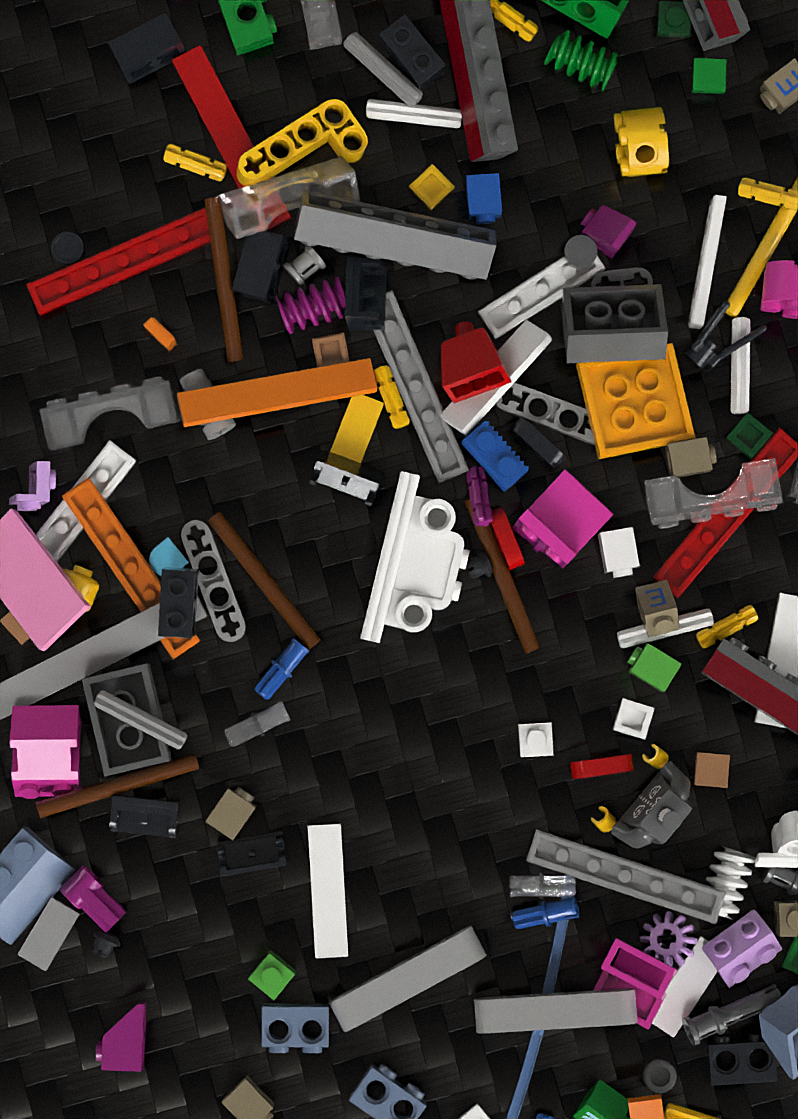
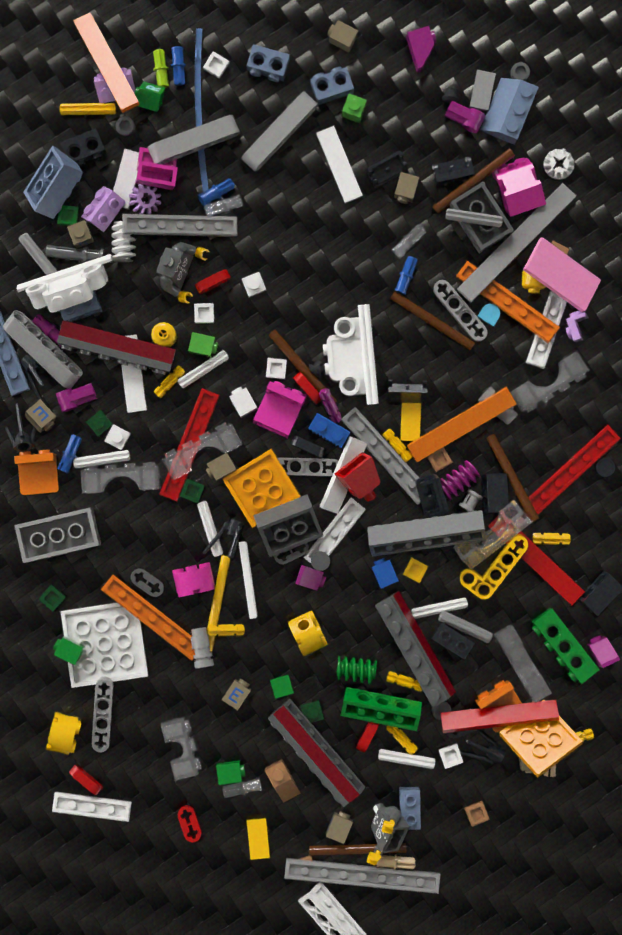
camera: 165 degrees right, 0 degrees up
orange tile [144,317,177,352] -> none
black brick [158,567,199,638] -> none
dark tan brick [635,580,680,638] -> none
dark grey pin [682,984,782,1046] -> none
medium nougat tile [693,752,730,788] -> none
none -> yellow head [151,322,177,348]
none -> white plate [266,358,287,379]

